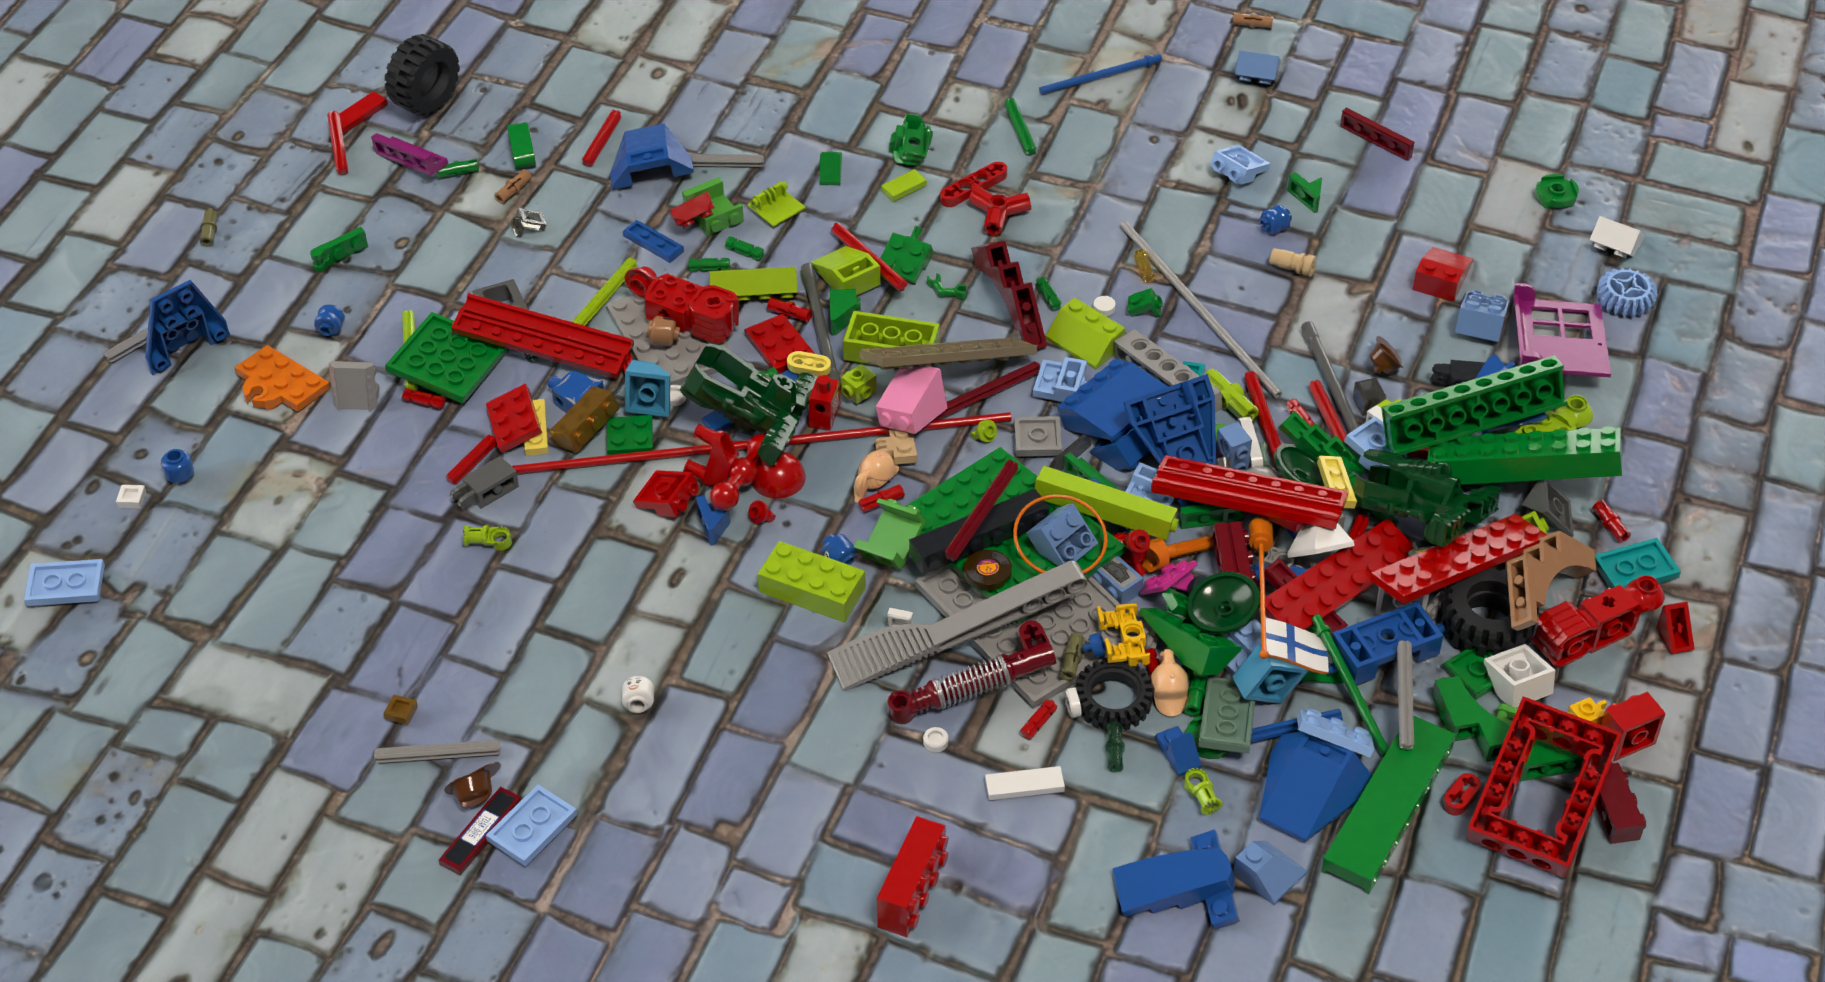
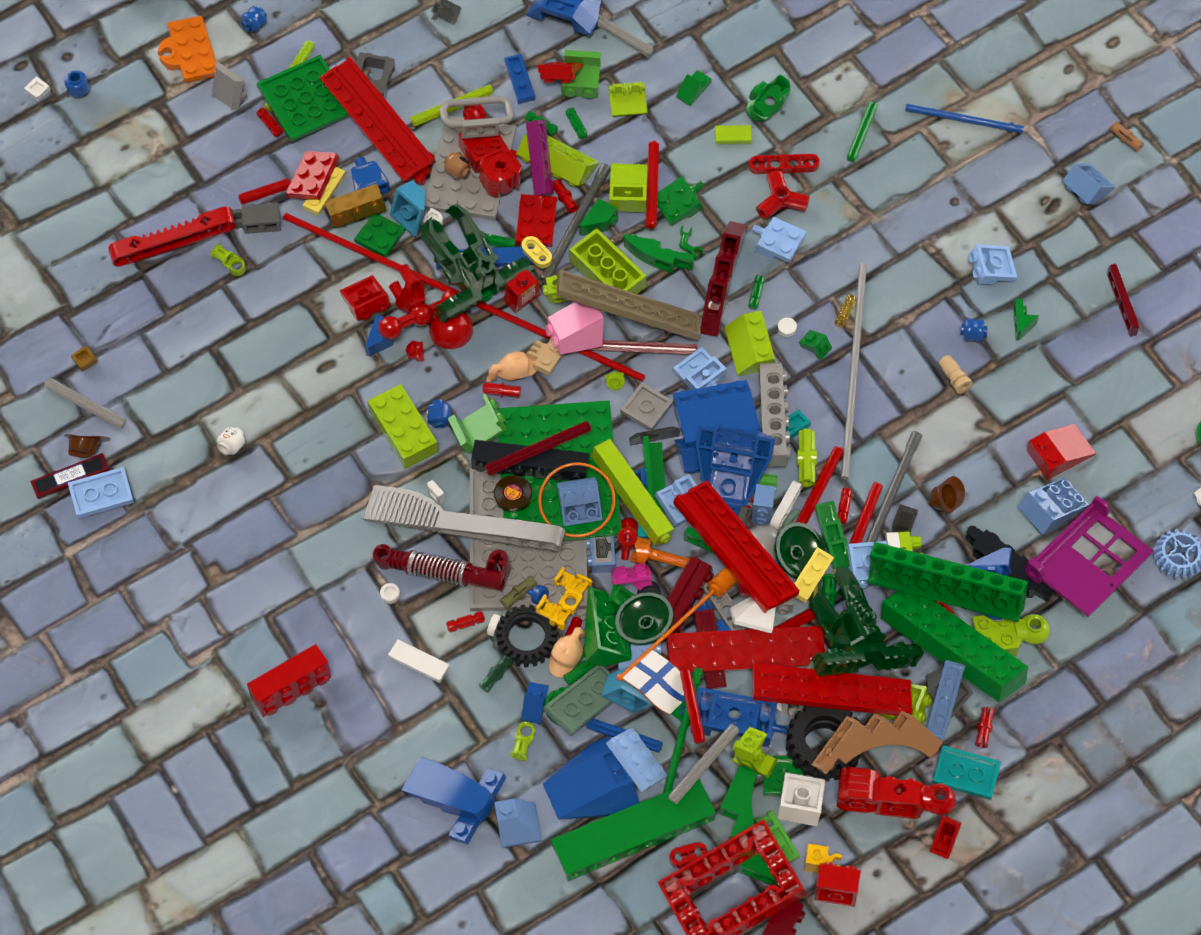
camera: 35 degrees right, 15 degrees up
none -> red gear [108,206,236,267]
none -> light grey bar [440,96,514,139]
none -> magenta fence [526,120,554,195]
none -> green slope [624,234,695,273]
none -> red axle [680,669,705,744]
none -> lime tile [732,727,777,778]
none -> light blue plate [752,217,806,263]
none -> medium blue tile [927,660,965,740]

